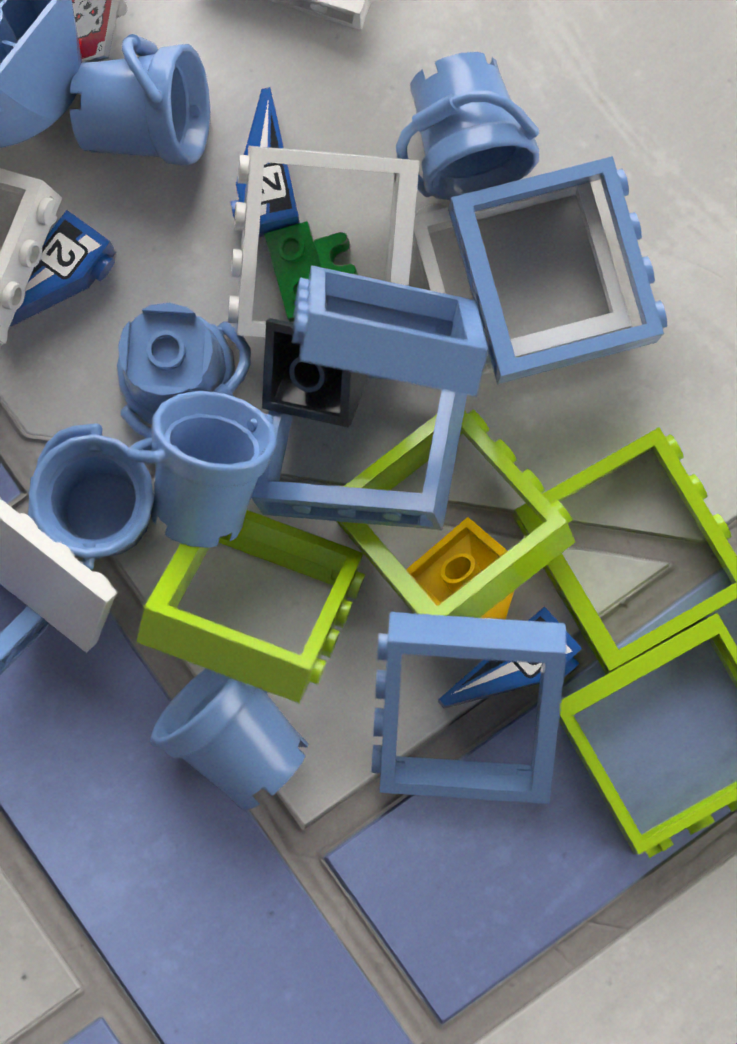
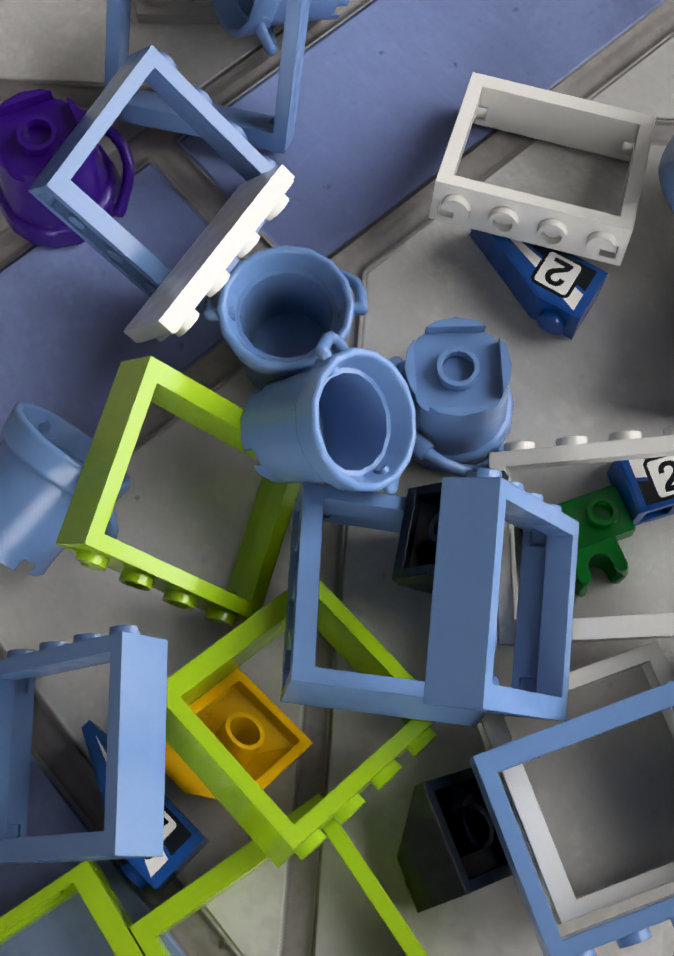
camera: 80 degrees right, 10 degrees down
none -> black slope [397,767,512,913]

